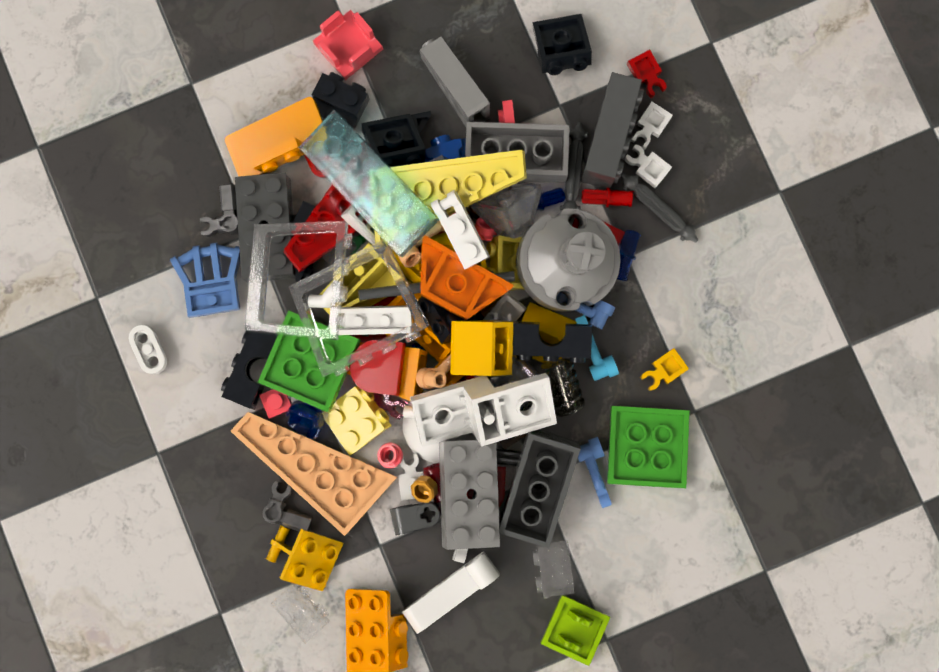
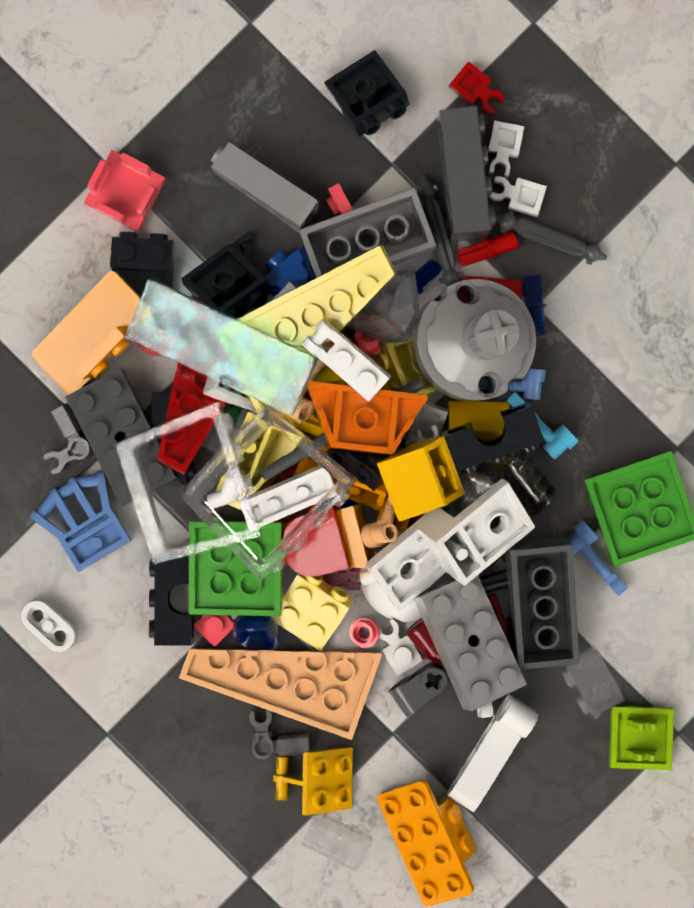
camera: 30 degrees left, 5 degrees up
pearl gold tile [411,476,438,503] -> none
yellow plate [640,348,689,391] -> none

